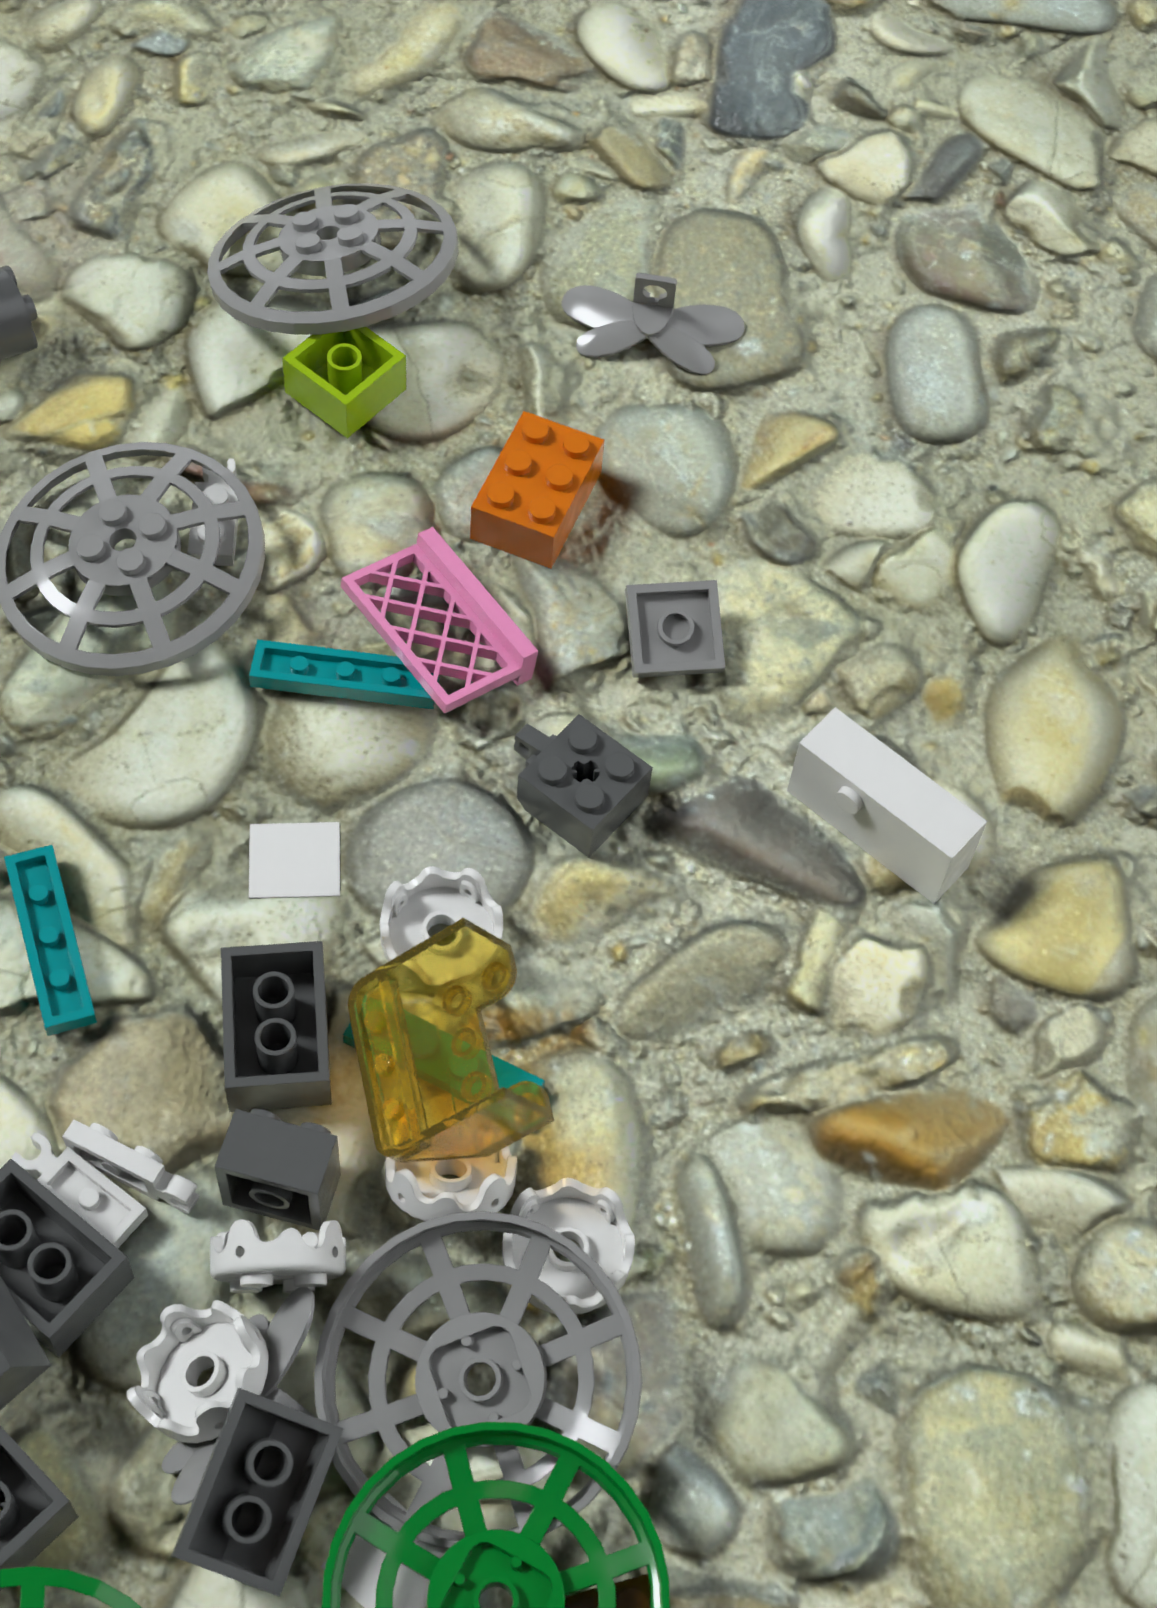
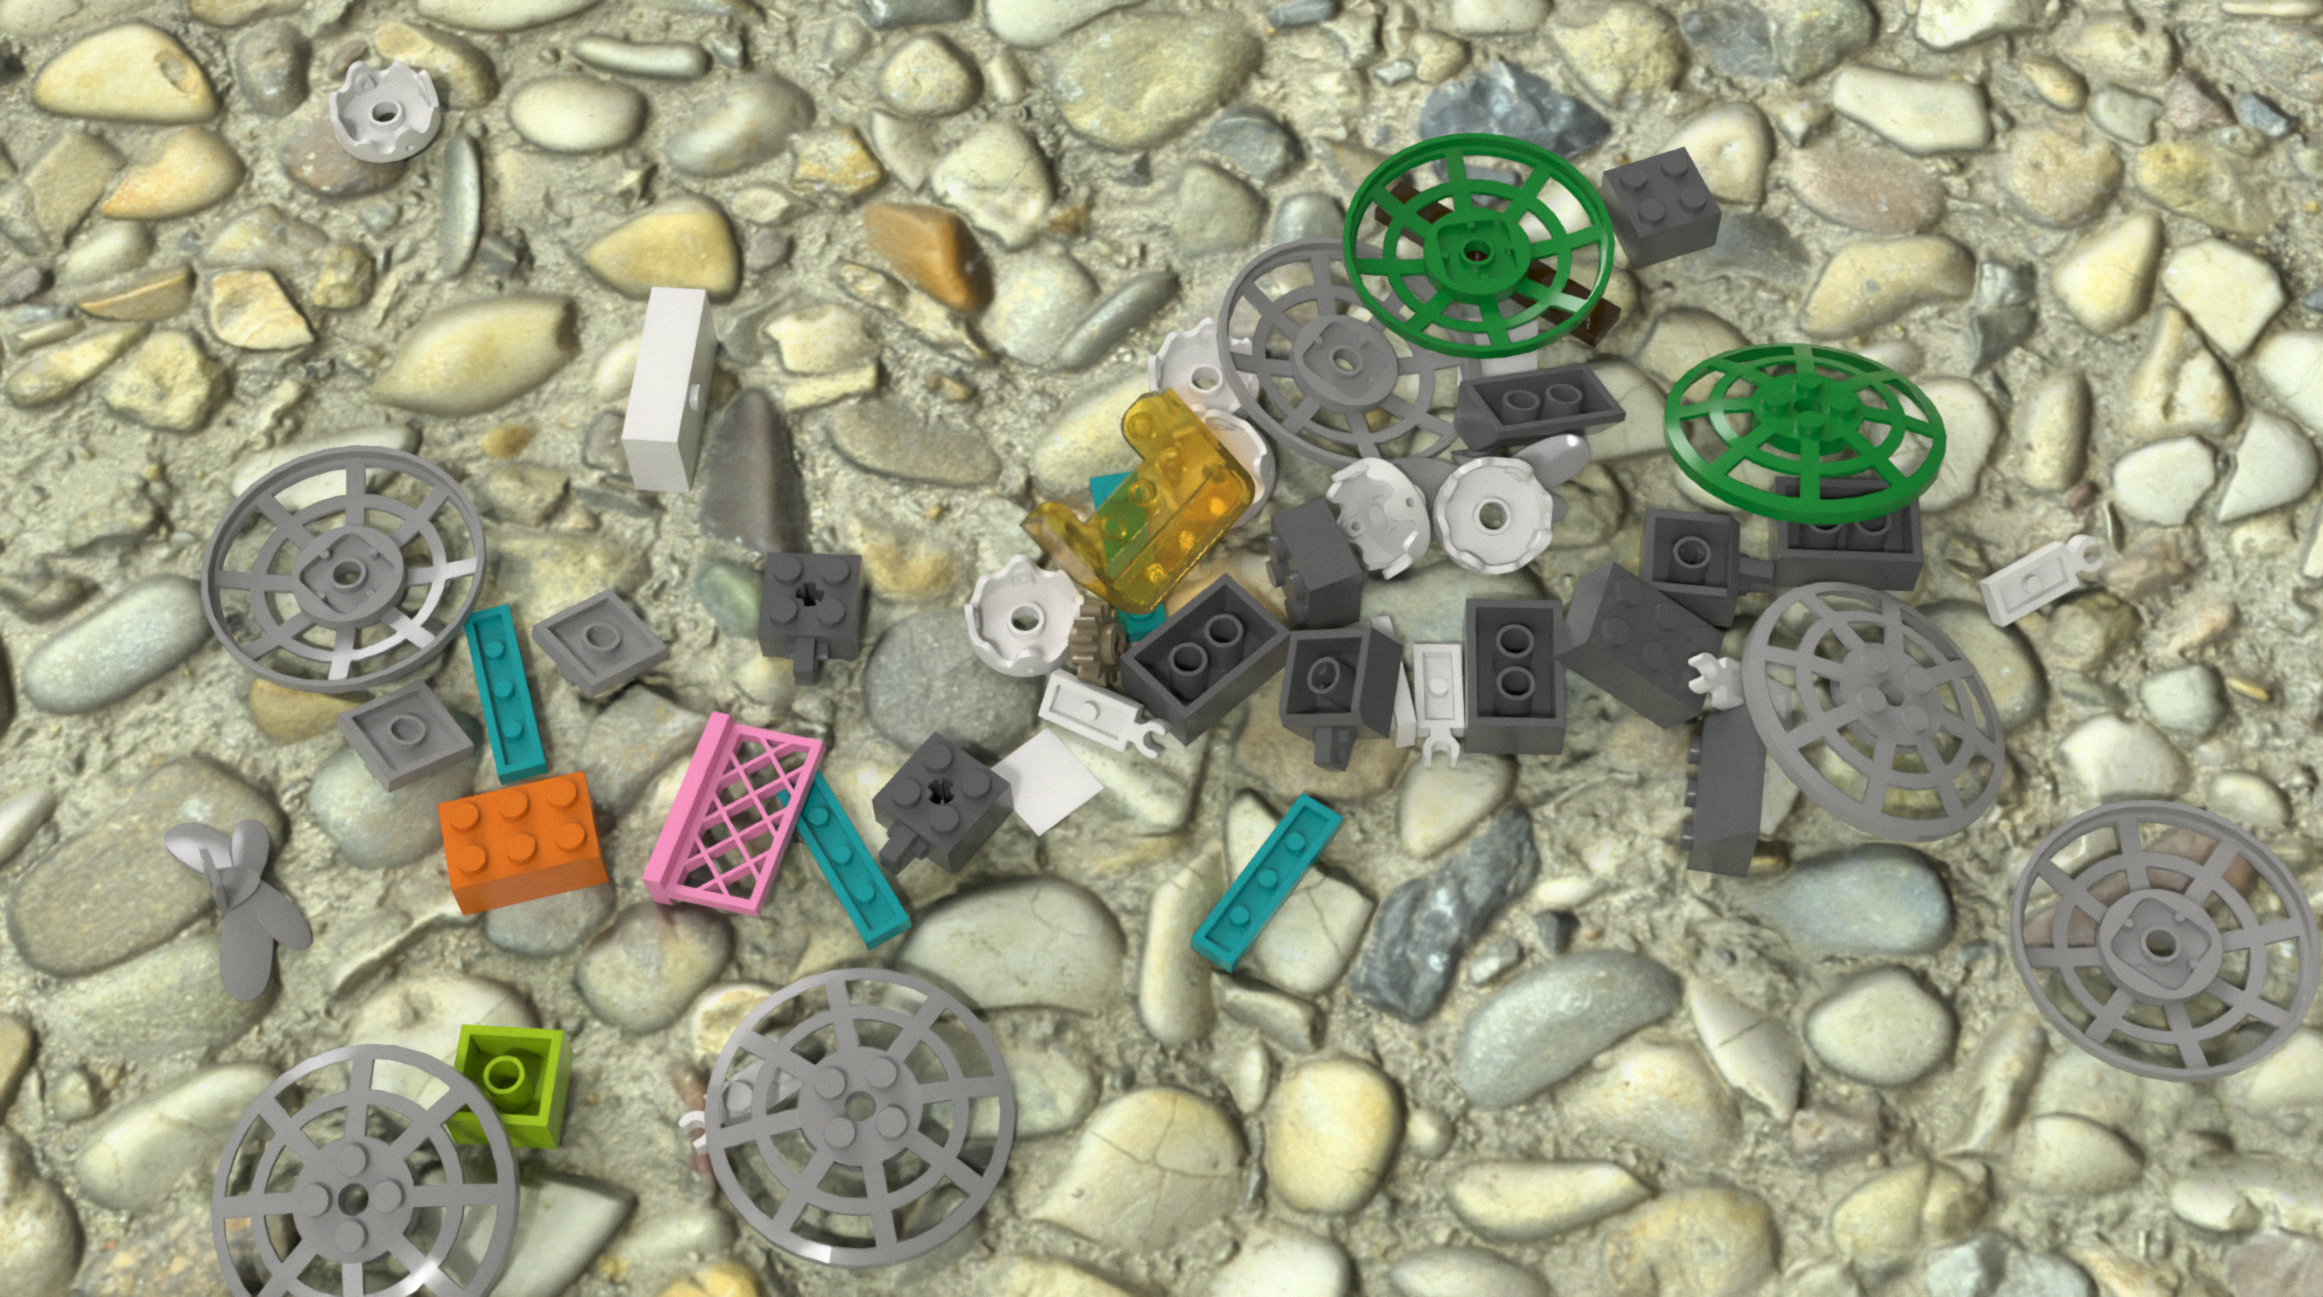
camera: 120 degrees left, 0 degrees up
none -> light grey dish [201,445,487,694]
none -> light grey hinge [337,679,474,793]
none -> teal plate [464,604,549,785]
none -> dark grey hinge [872,731,1014,876]
none -> white plate [1038,668,1172,758]
none -> dark tan gear [1068,602,1126,687]
none -> dark grey hinge [1278,627,1403,772]

